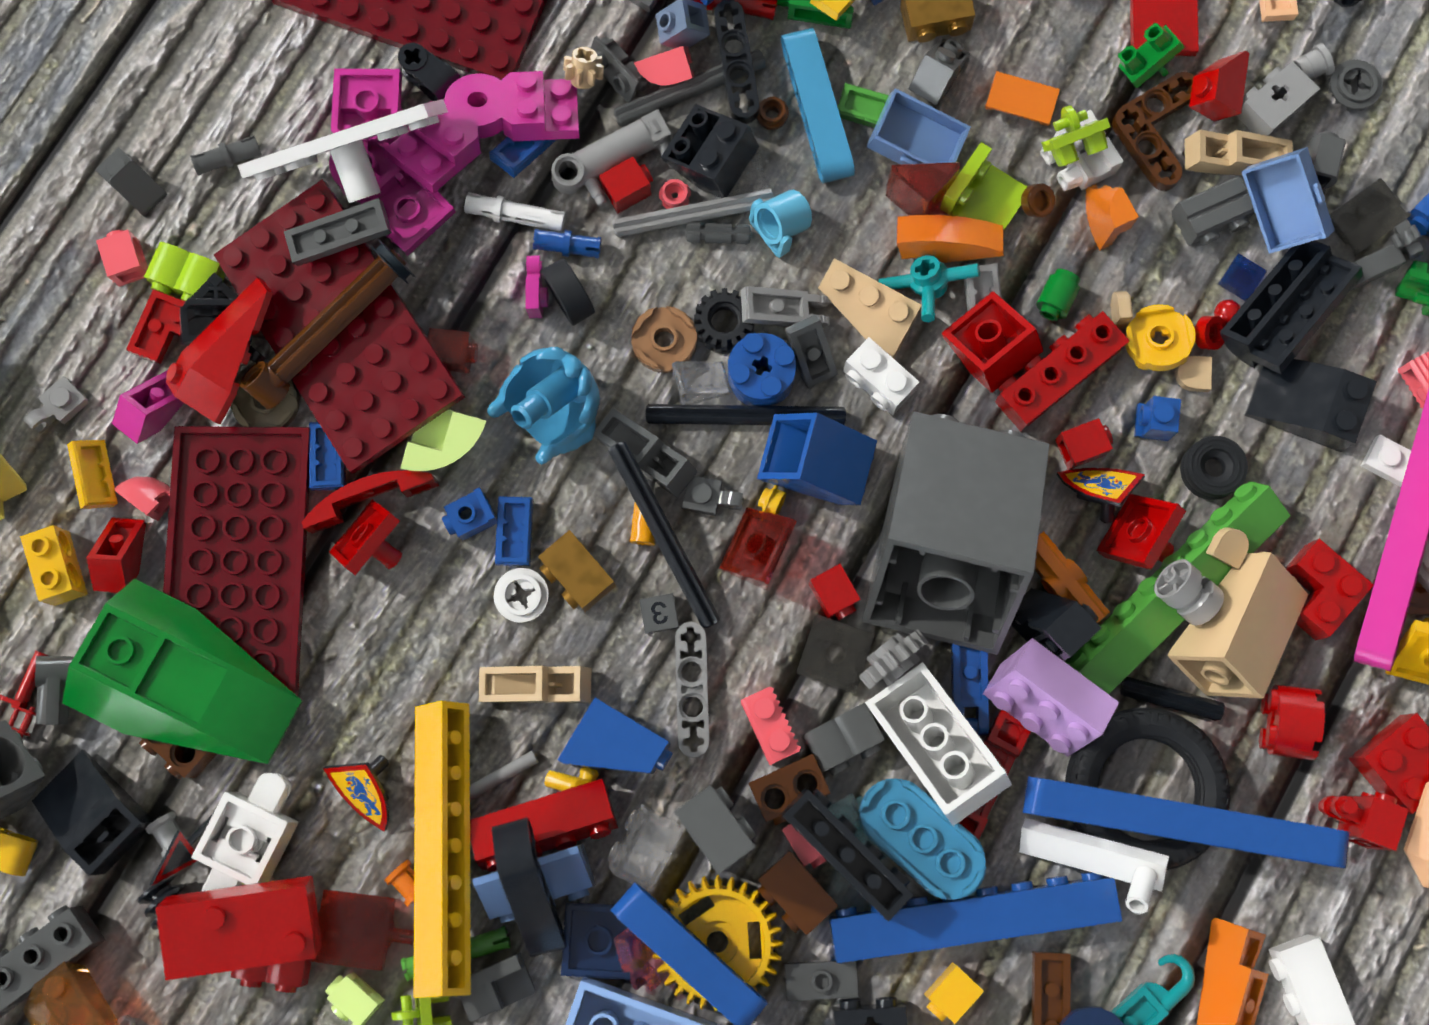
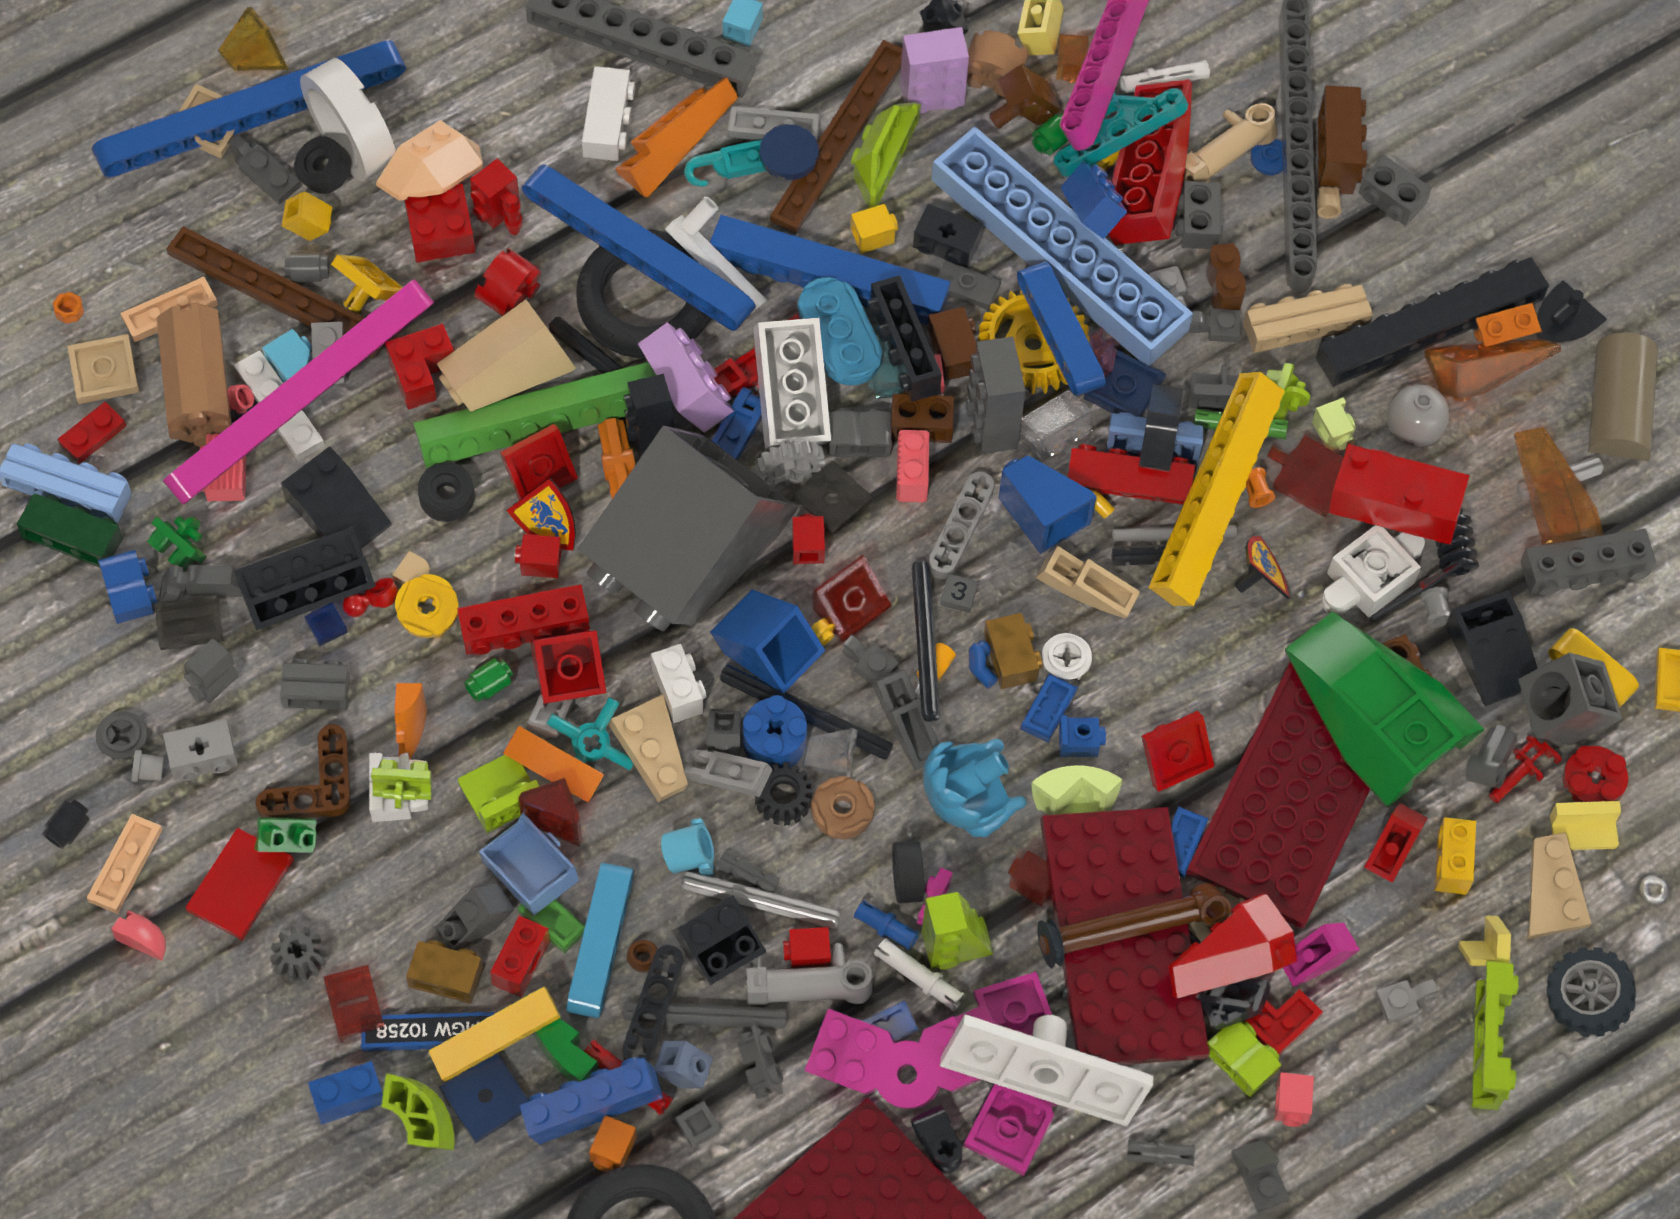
camera: 160 degrees left, 15 degrees down
yellow plate [67,440,118,509] -> none
coral brick [115,476,170,521] -> none
dark grey plate [284,198,392,266] -> none
red slope [301,470,439,534] -> none
tan gear [563,47,604,89] -> none
coral brick [634,46,694,86] -> none
coral plate [659,179,691,209] -> none
orange hinge [985,71,1060,126] -> none
reddish brown tile [1021,183,1055,218] -> none
tan tile [1111,291,1133,330] -> none
blue brick [1134,396,1181,441] -> none
light grey wheel [1154,559,1224,626] -> none
tan slope [1185,130,1293,175] -> none
red slope [1189,51,1250,122] -> none
tan tile [1206,527,1249,569] -> none
medium blue container [1241,147,1335,254] -> none
none -> red brick [490,916,550,998]
none -> lime wedge [921,892,994,970]
none -> blue arm [968,640,998,689]
none -> black axle [1111,545,1166,566]

